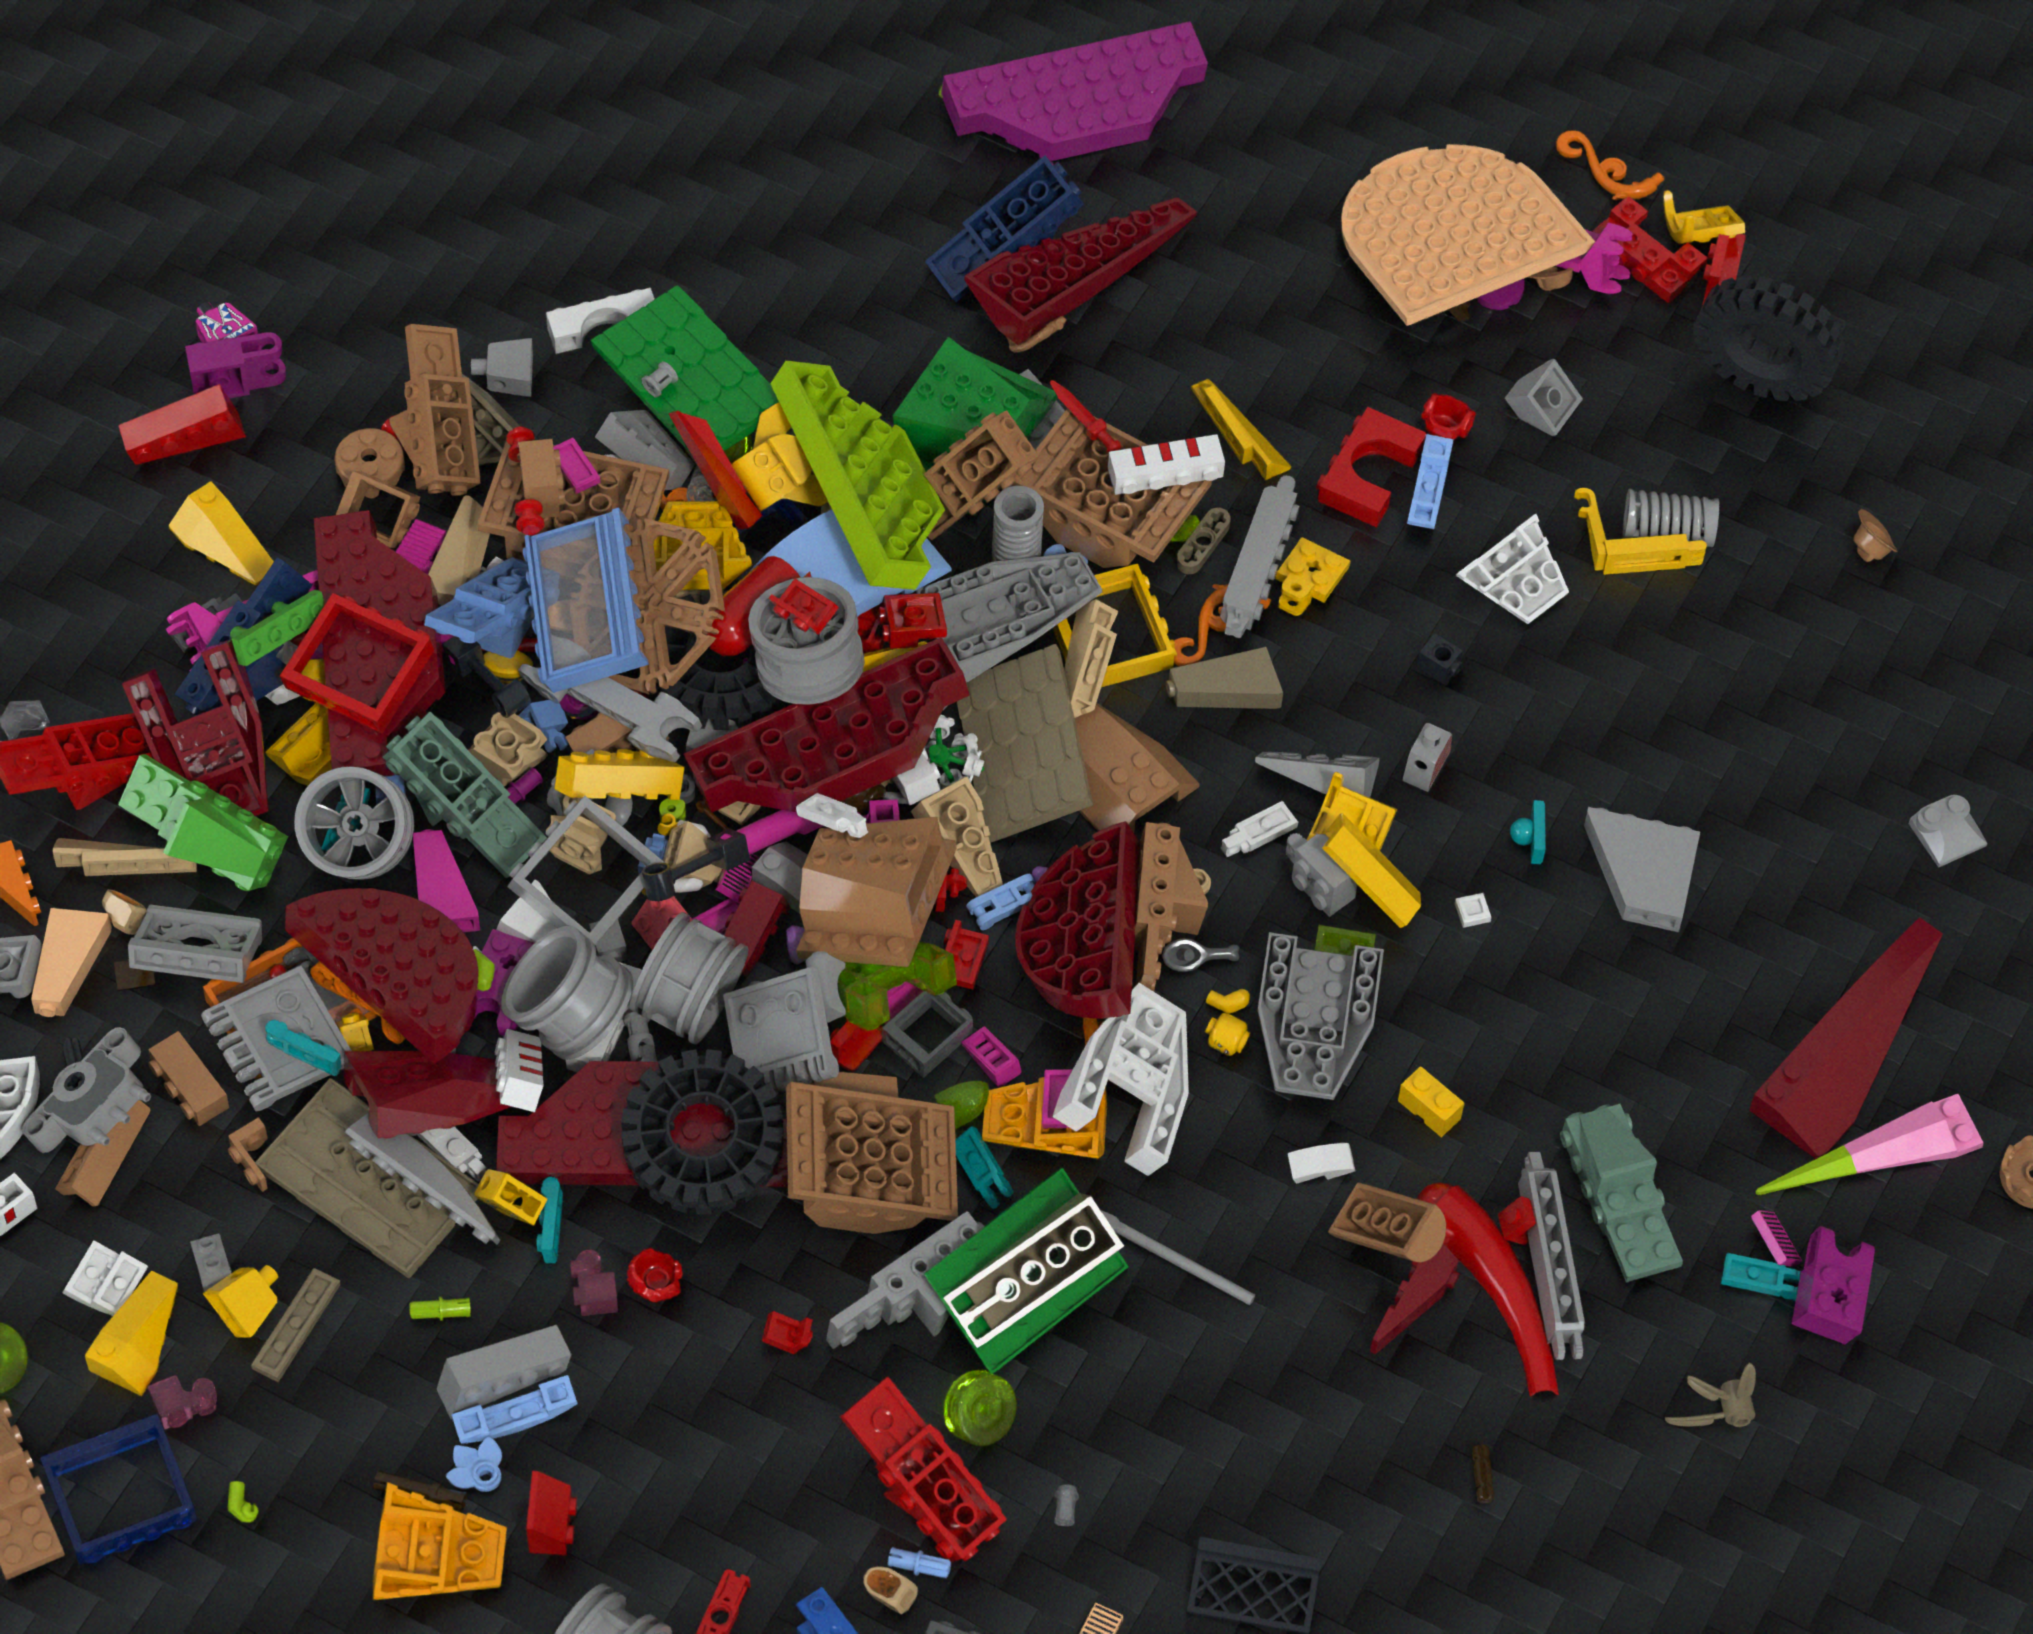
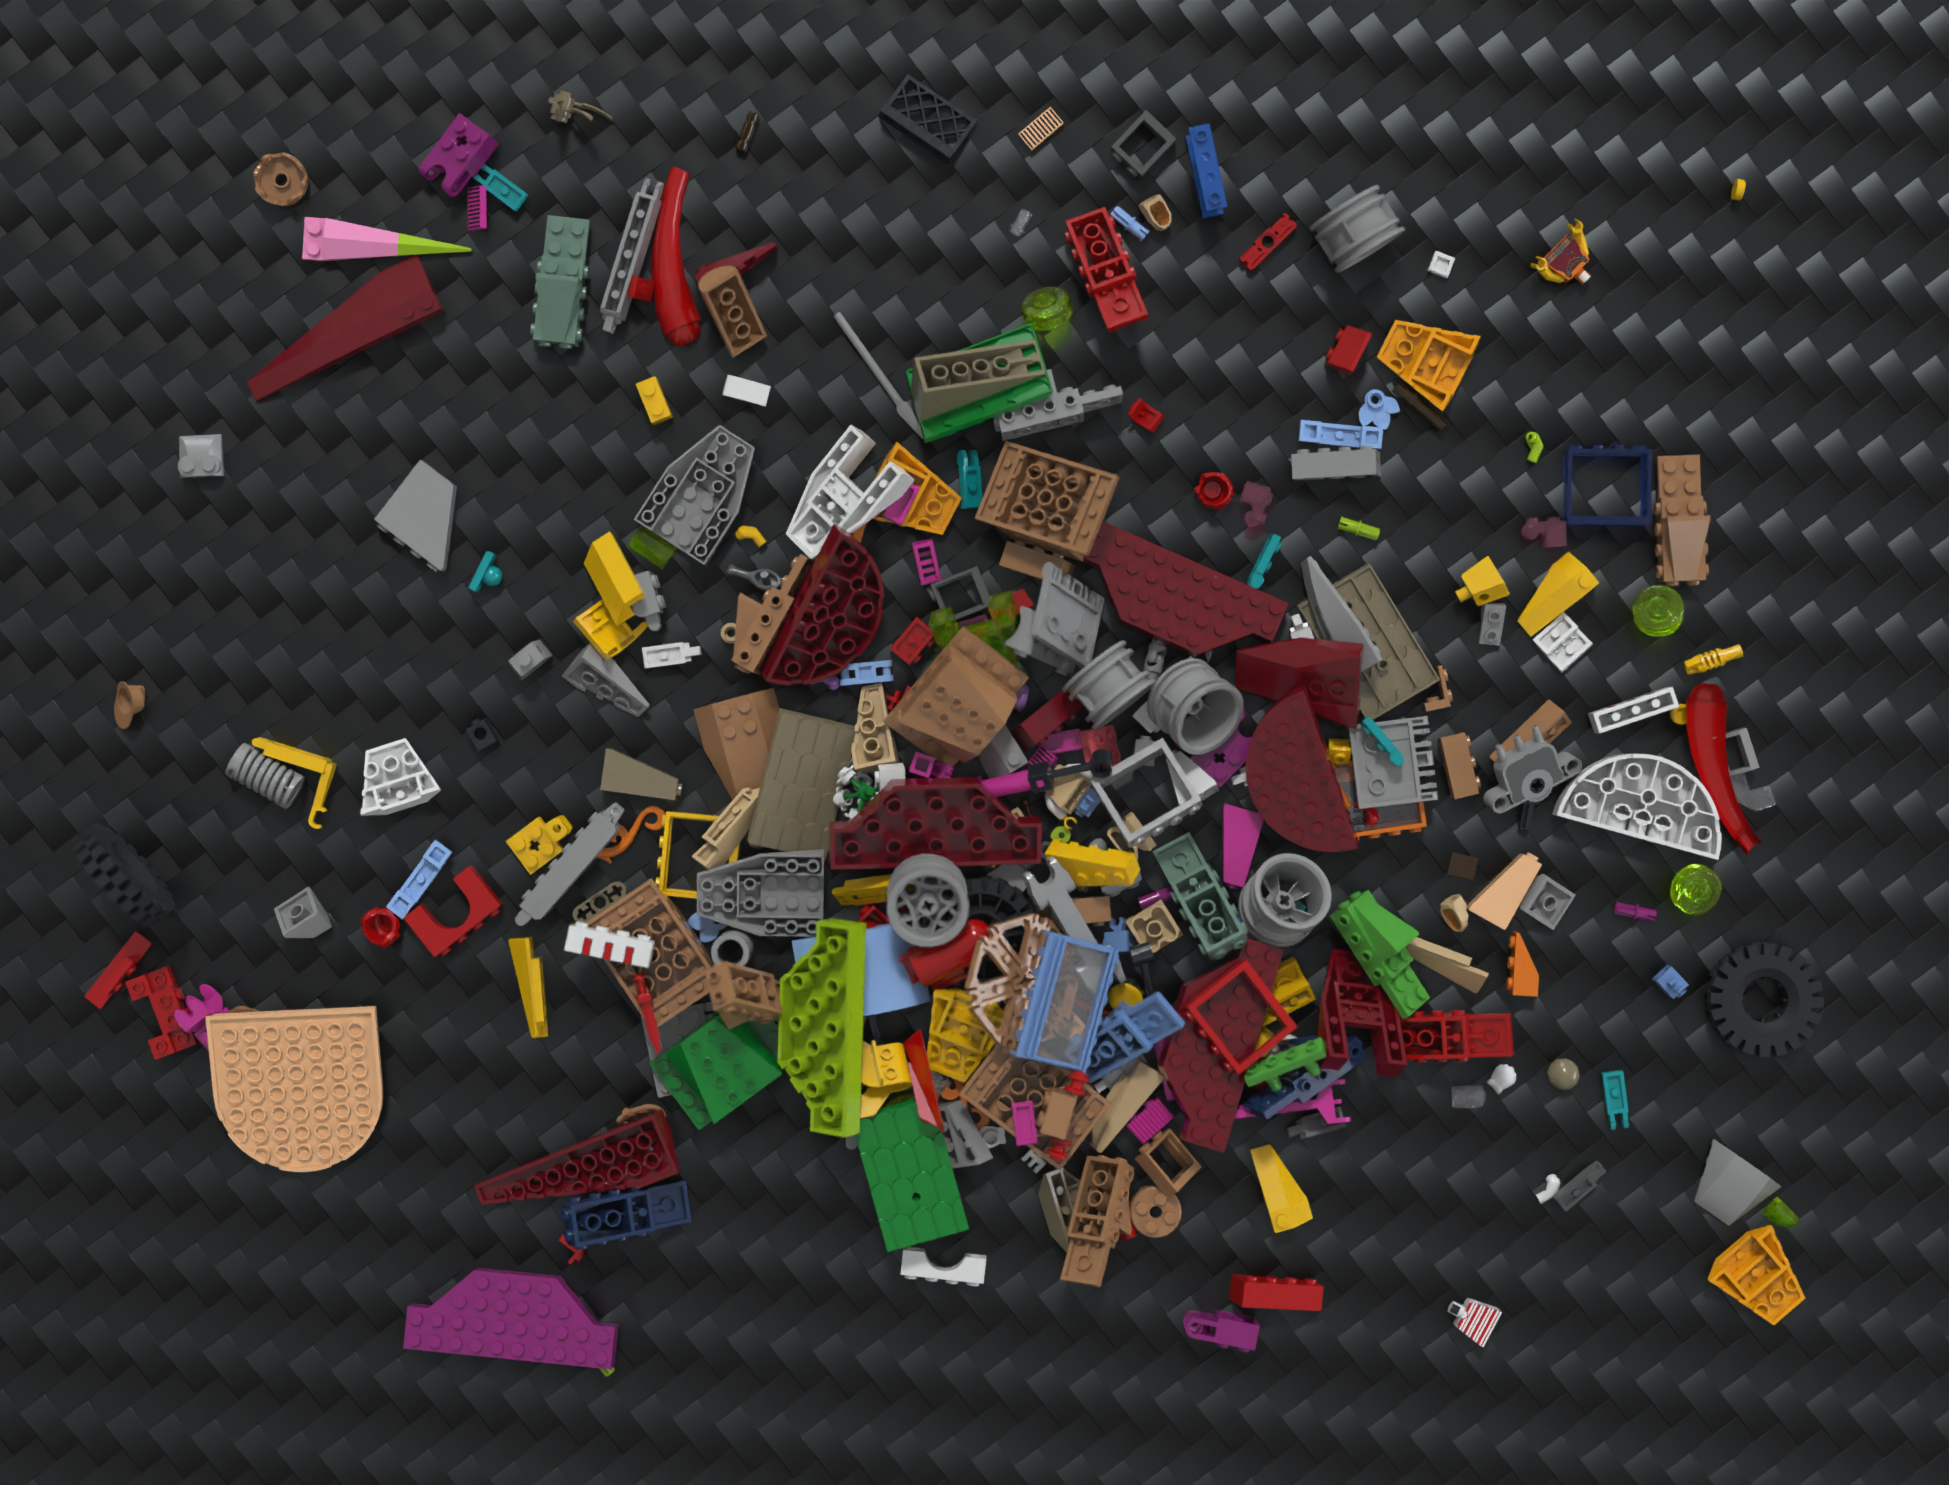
camera: 155 degrees left, 30 degrees up
light grey fence [128,905,262,983] -> none
torso [195,302,258,343] -> none
dark tan tile [251,1268,341,1382] -> none
light grey torso [471,338,533,396] -> none
lime arm [474,949,495,991] -> none
yellow torso [474,1169,547,1225] -> none
white brick [495,1029,543,1112] -> none
black tyre [621,1049,784,1214] -> none
light grey bush [641,361,678,398] -> none
red bracket [768,579,839,635] -> none
white hinge [796,793,868,838] -> none
red plate [879,593,947,649] -> none
clear neon green brick [934,1081,989,1129] -> none
yellow head [1205,1013,1250,1056] -> none
white tile [1455,893,1491,928] -> none
orange plant [1556,130,1664,200] -> none
yellow piece [1663,190,1745,244] -> none

